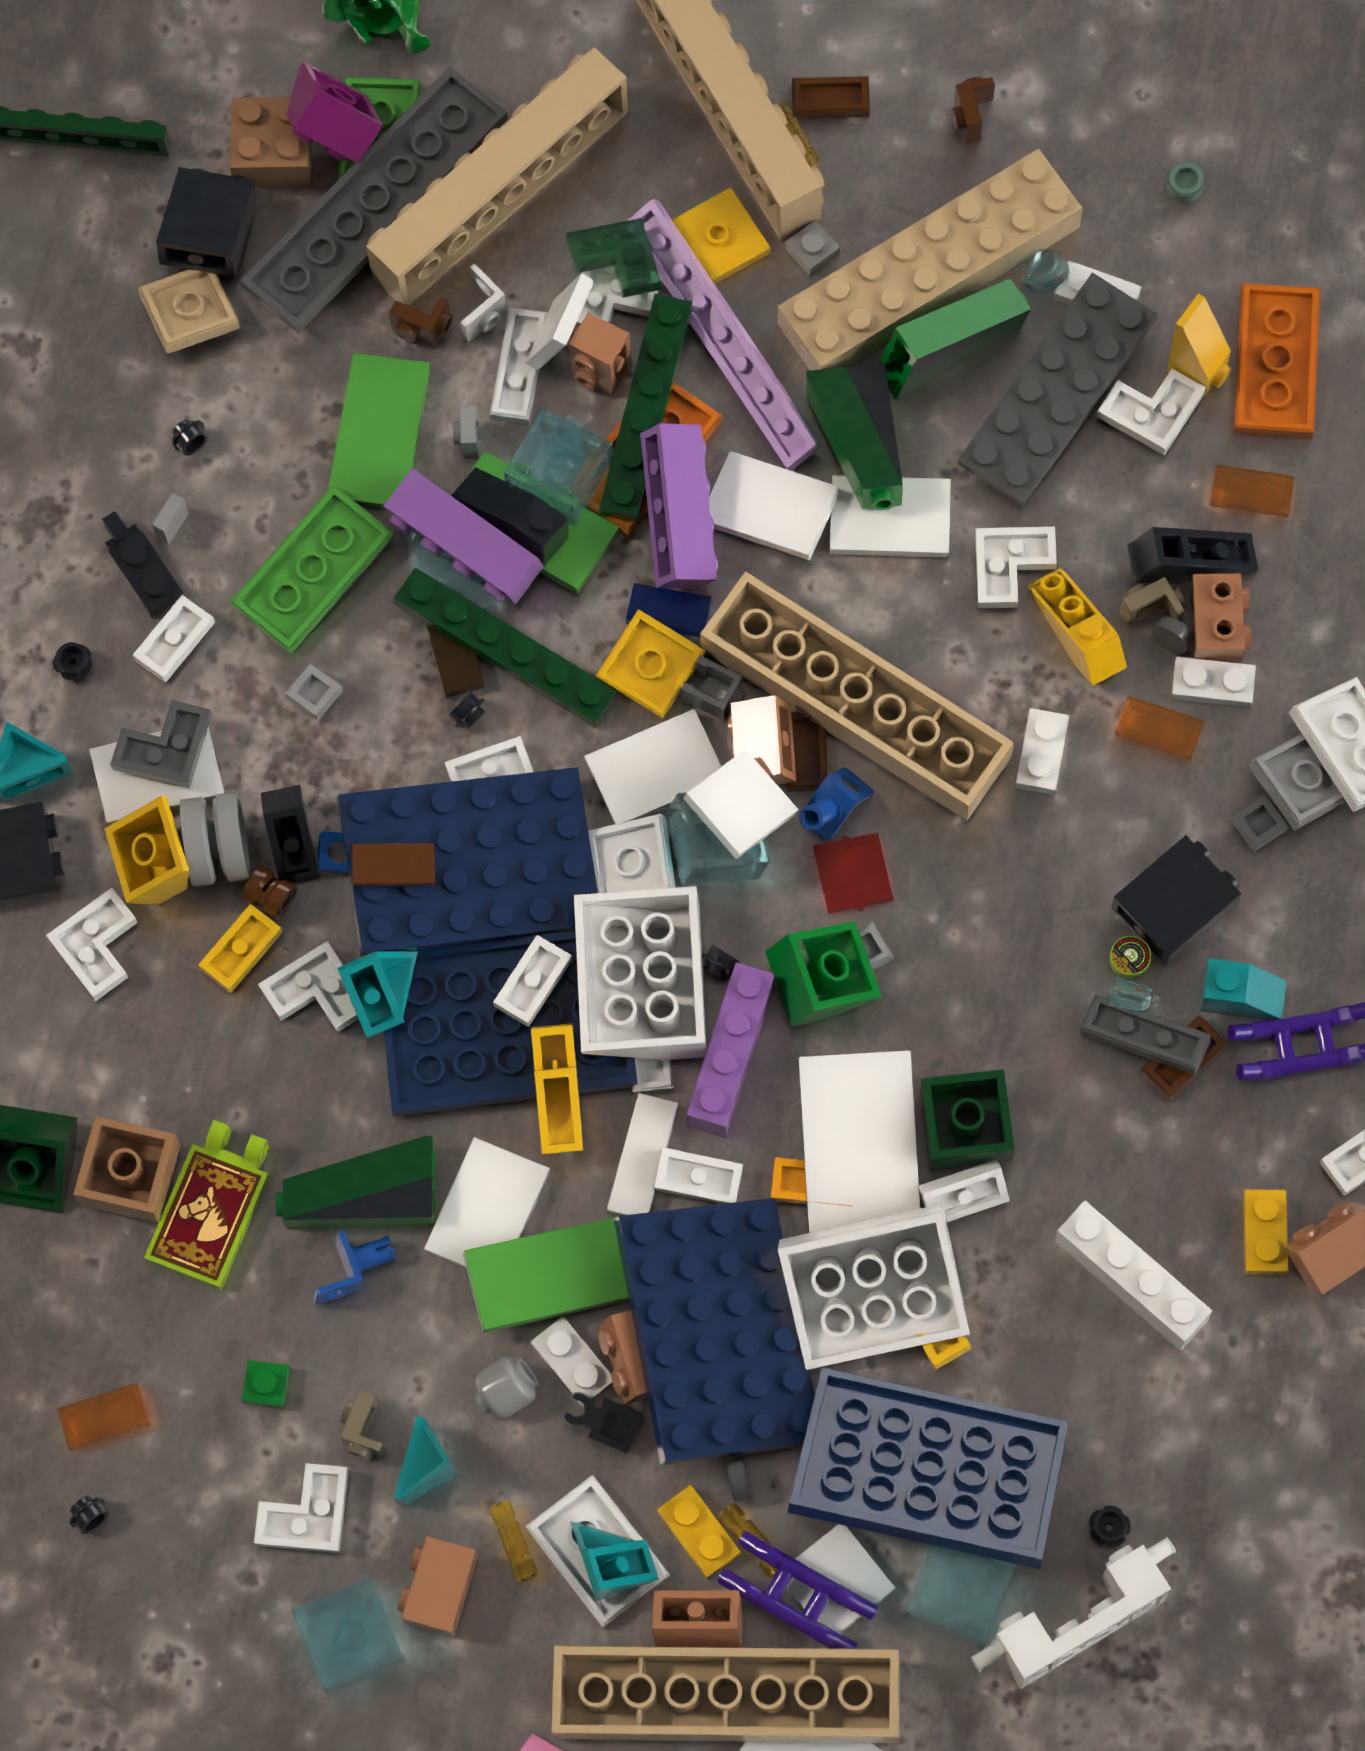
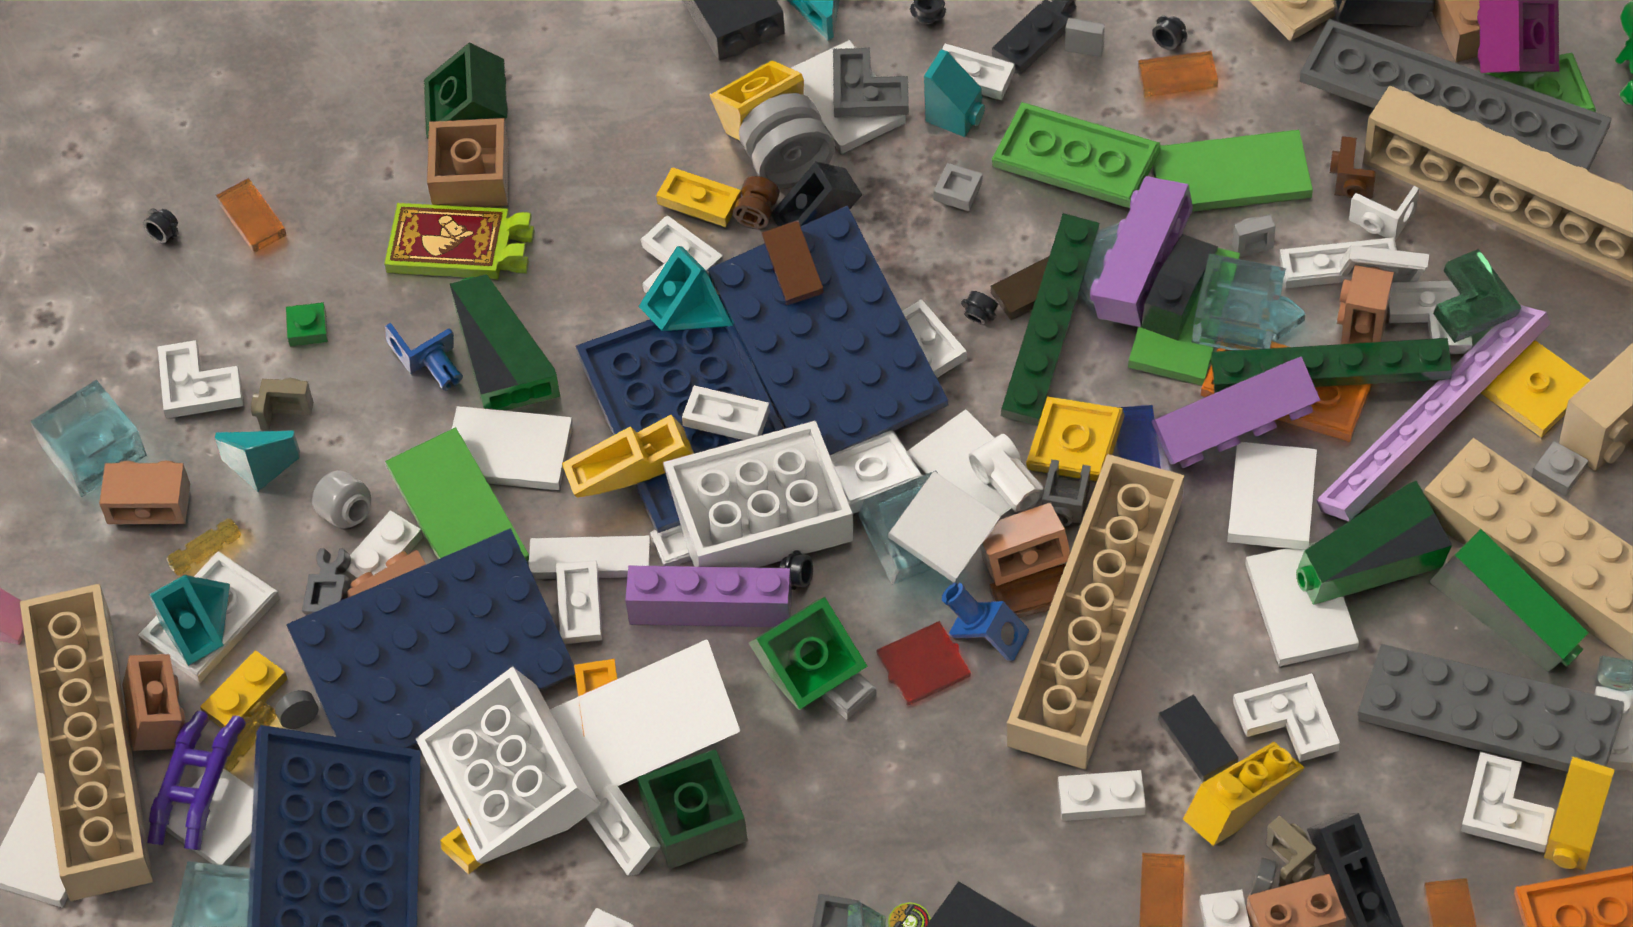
camera: 75 degrees right, 15 degrees down
white plate [46,888,138,1001] -> none
none -> teal slope [924,49,985,137]
none -> white piece [968,434,1044,512]
none -> clear orange tile [1138,51,1218,97]
none -> black tile [1158,694,1239,783]

